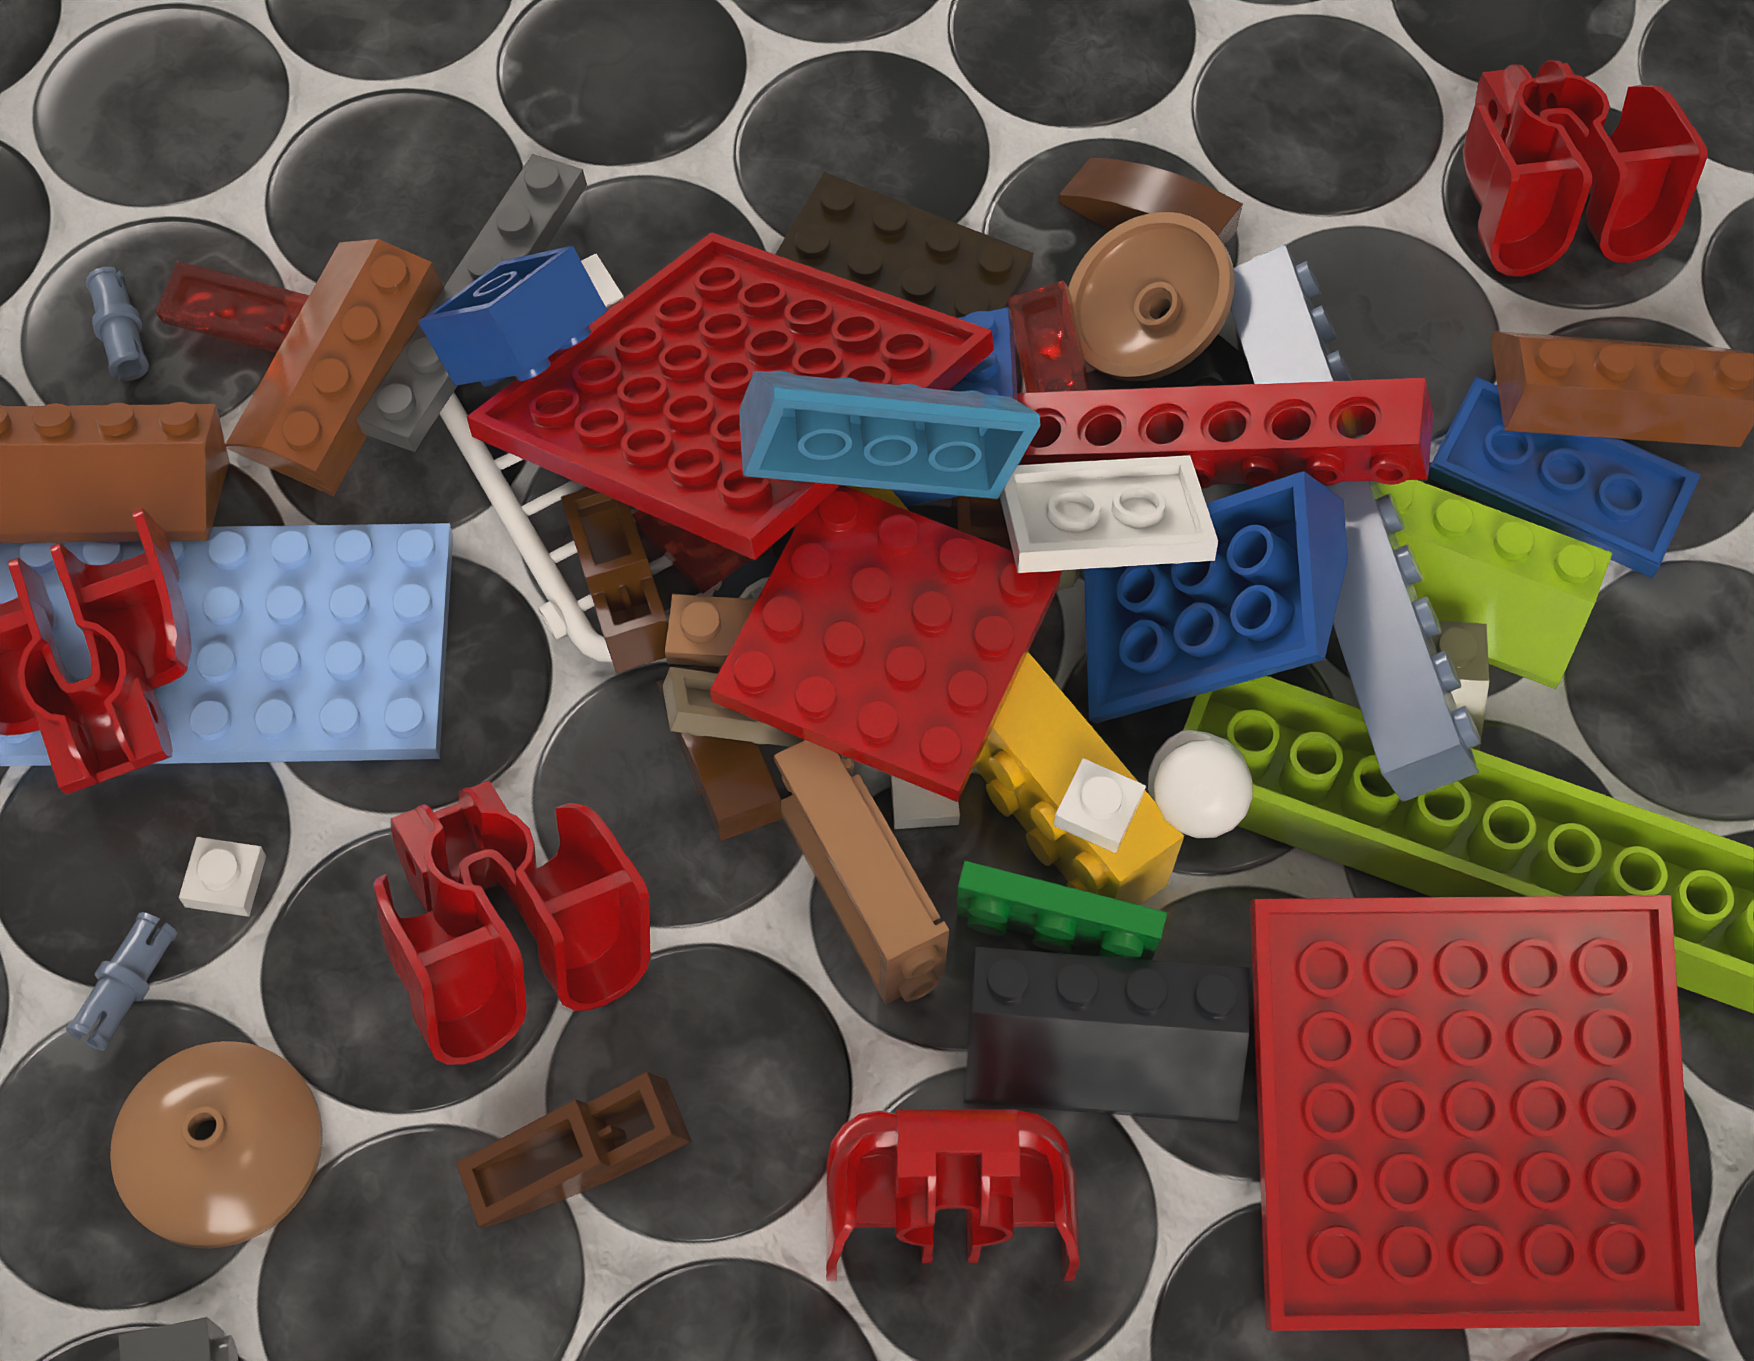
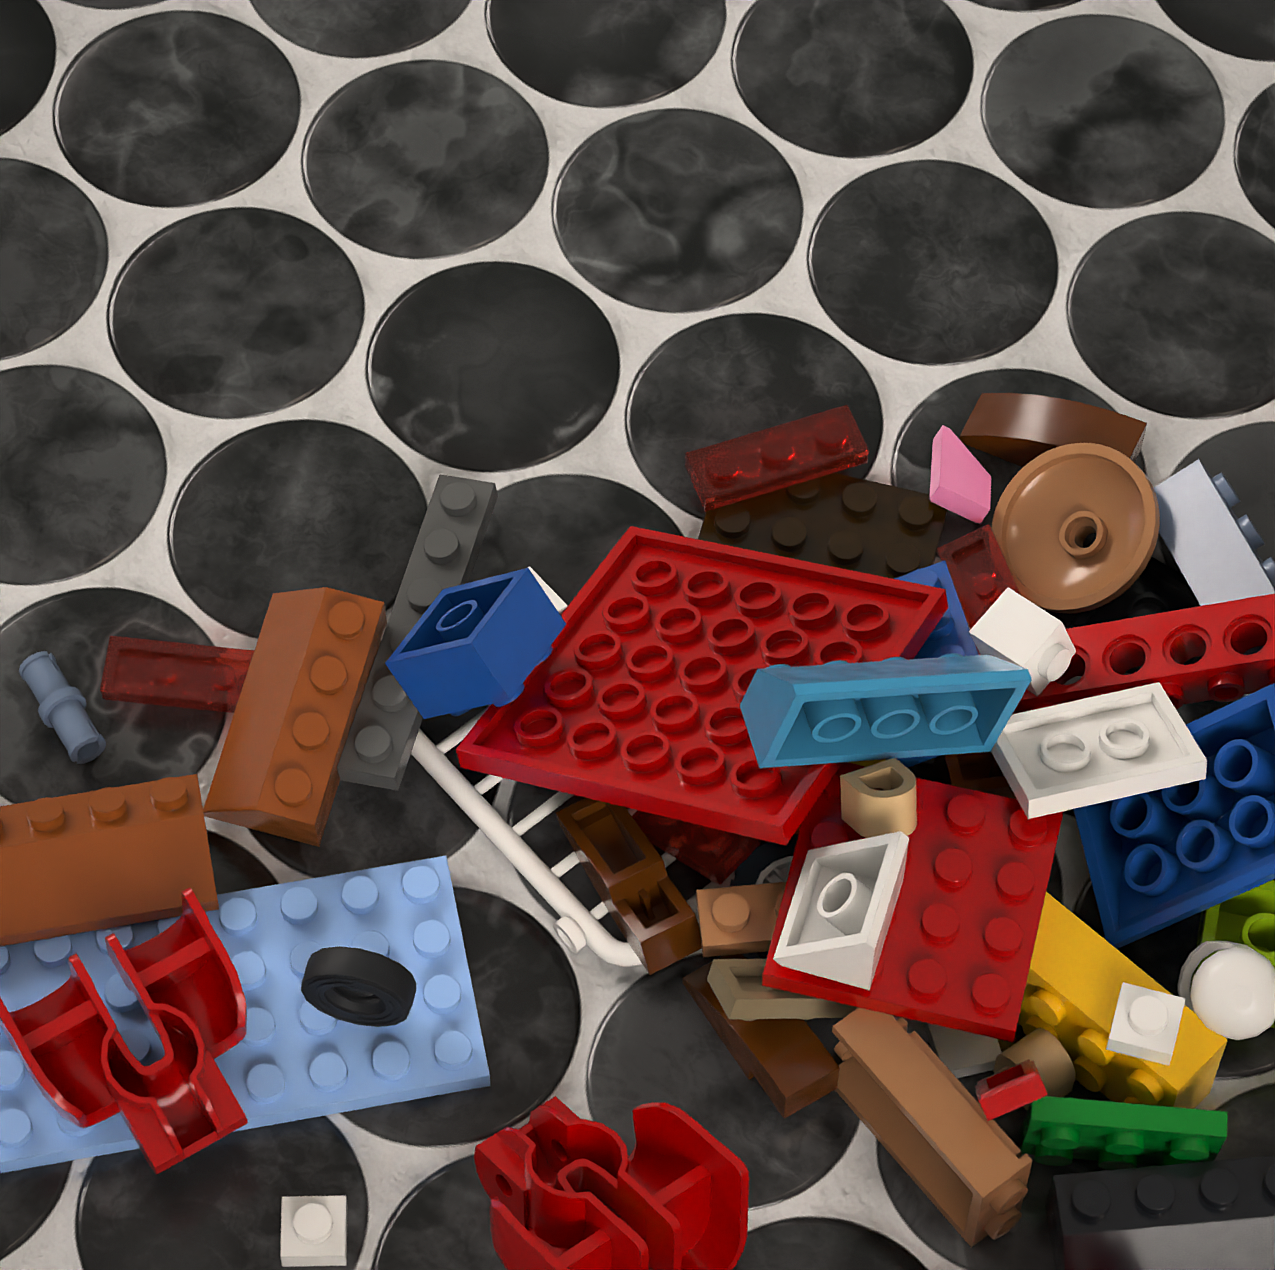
camera: 10 degrees left, 5 degrees down
none -> black tyre [301,946,417,1027]
none -> clear red plate [685,405,869,512]
none -> white slope [773,831,909,990]
none -> tan plate [840,758,917,838]
none -> bright pink tile [929,425,991,524]
none -> white brick [969,587,1076,696]
none -> red tile [975,1059,1048,1121]
none -> tan plate [993,1027,1076,1110]

